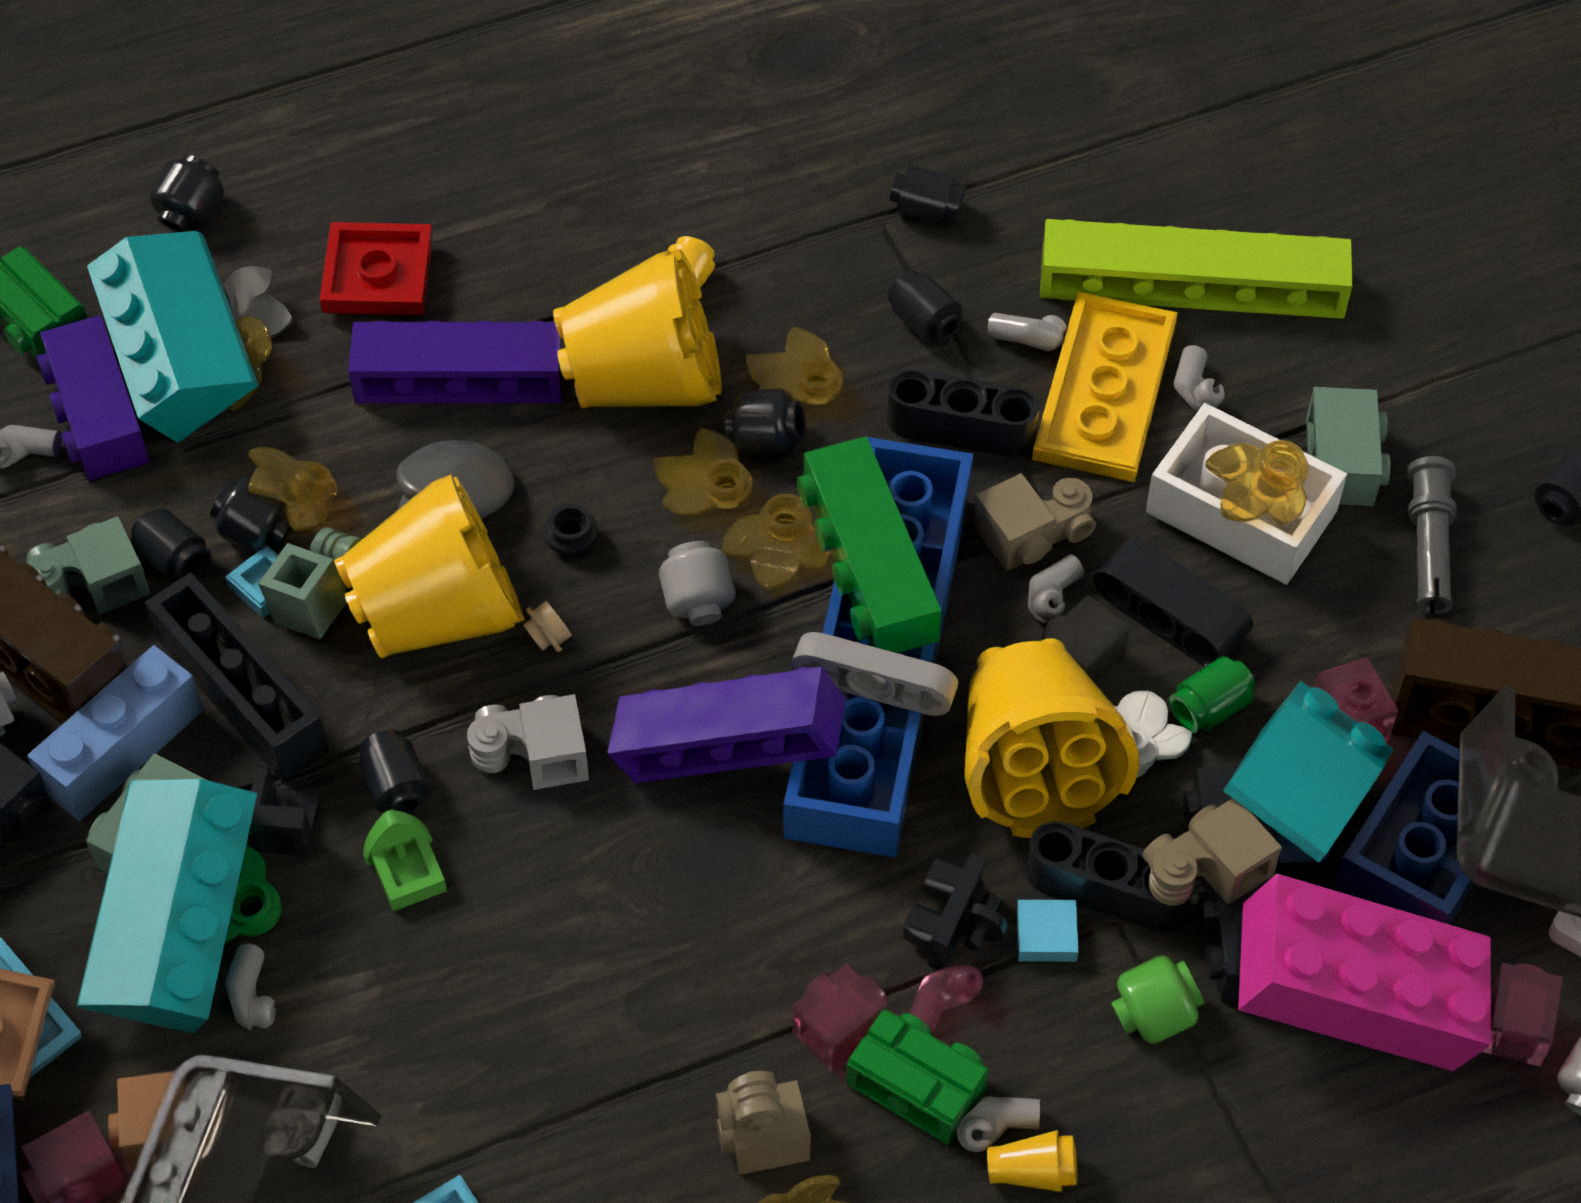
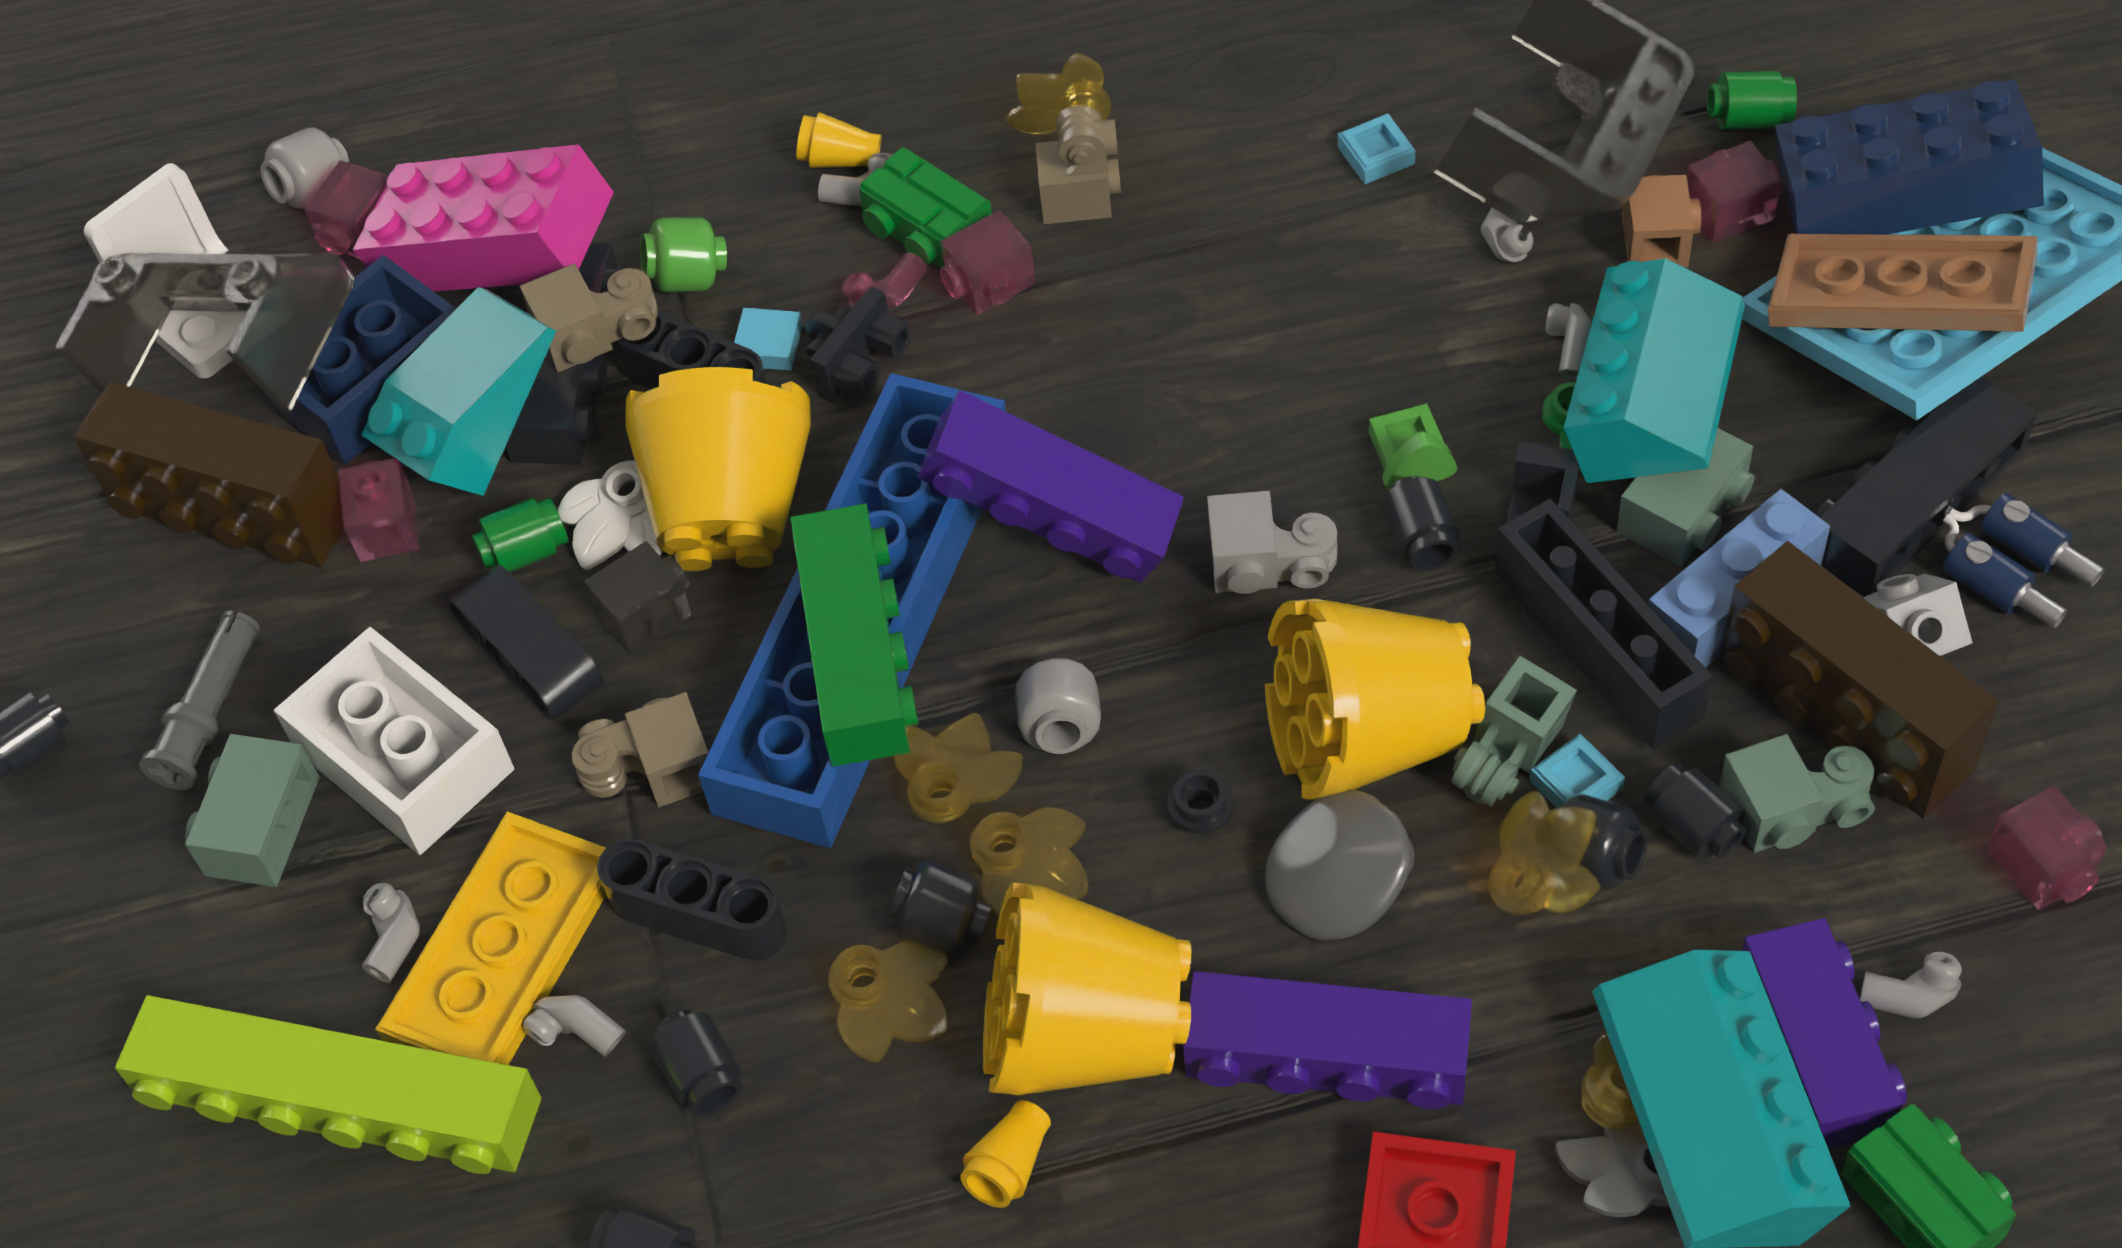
camera: 165 degrees left, 0 degrees up
tan plate [523,601,572,652] -> none
light grey beam [791,632,958,716] -> none
light grey arm [1028,554,1085,623] -> none
clear yellow plate [1205,440,1309,526] -> none

